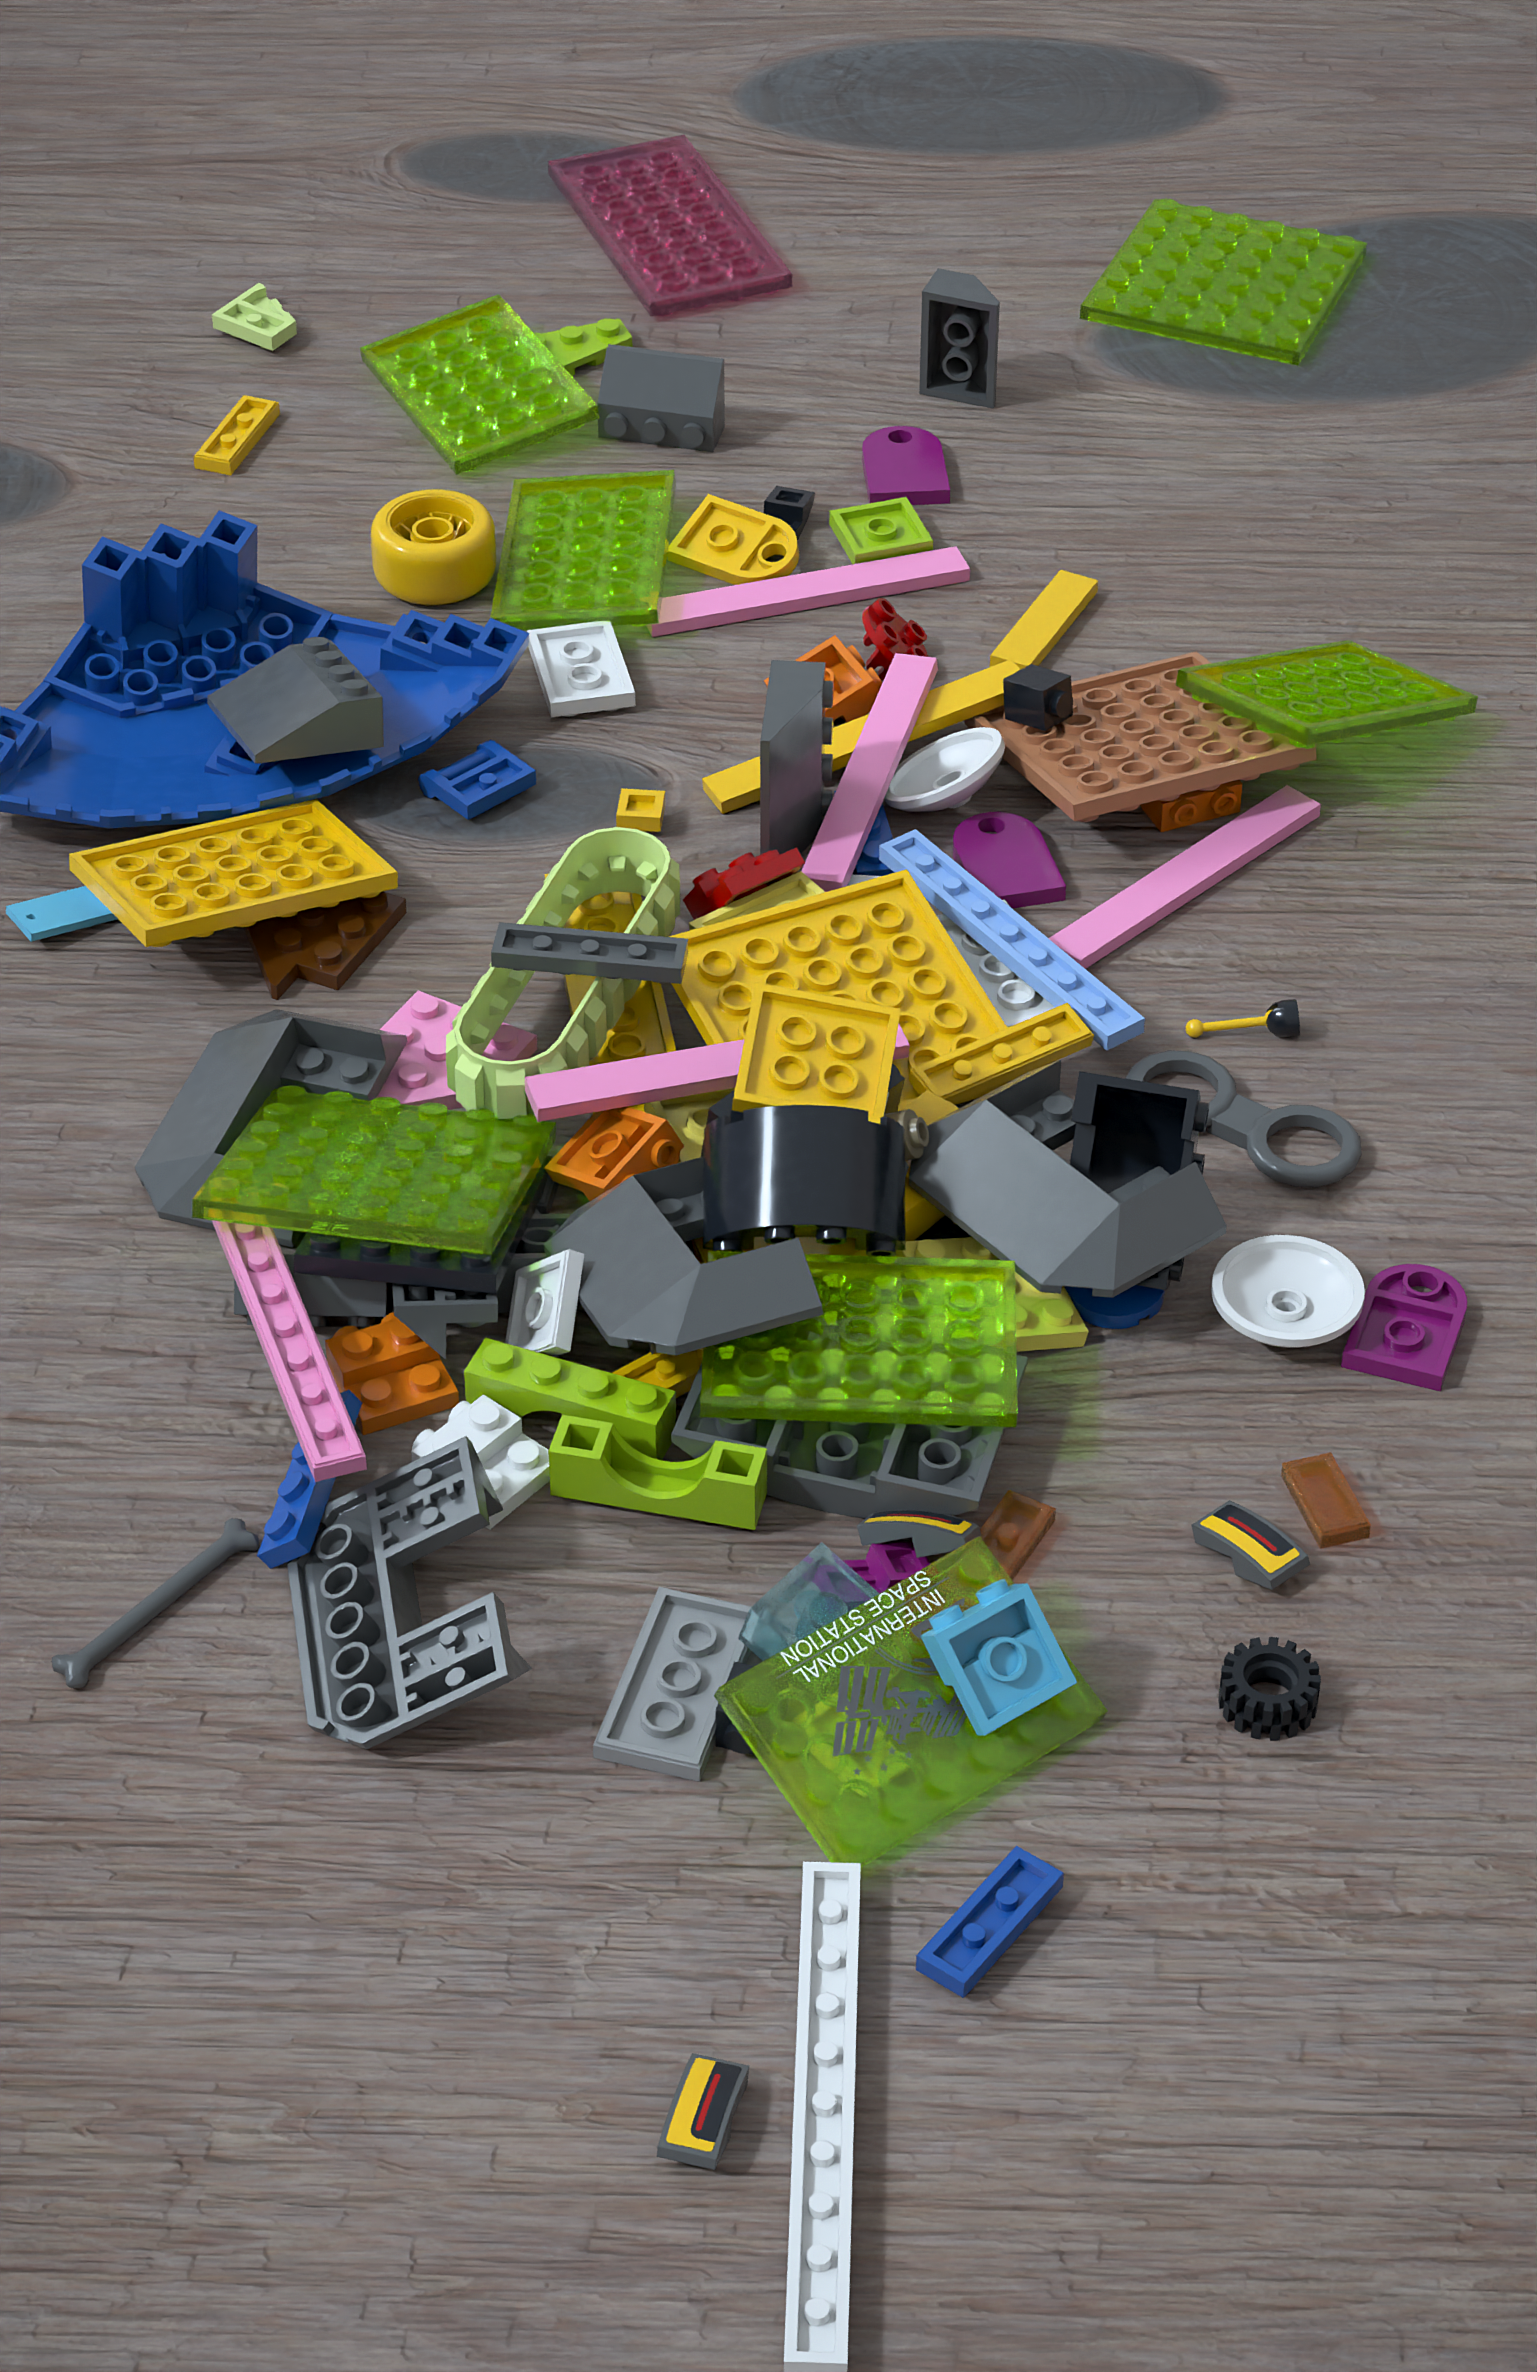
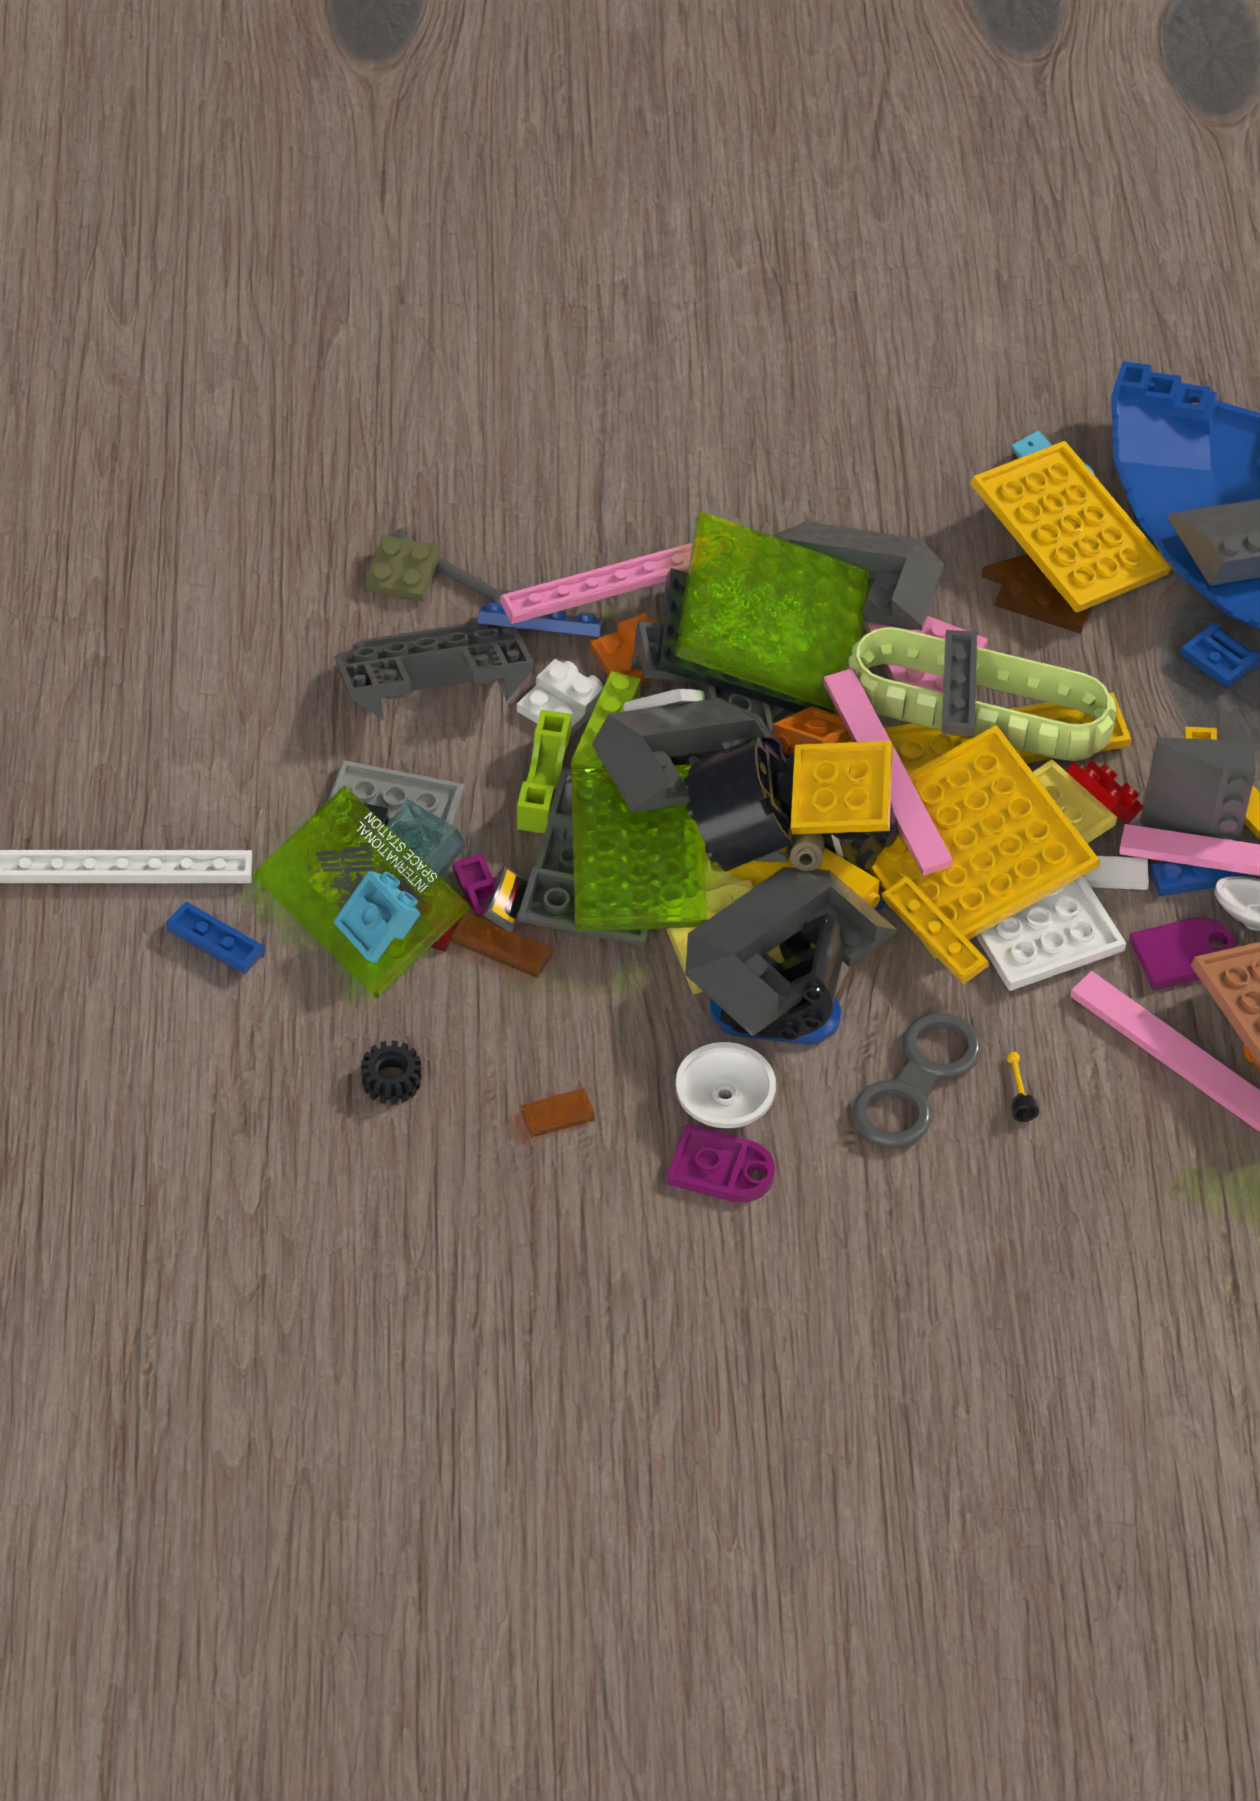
camera: 85 degrees right, 10 degrees up
slope [657,2053,750,2170] -> none
light blue plate [879,829,1145,1050] -> none
slope [1191,1500,1310,1590] -> none
none -> olive plate [364,535,441,602]

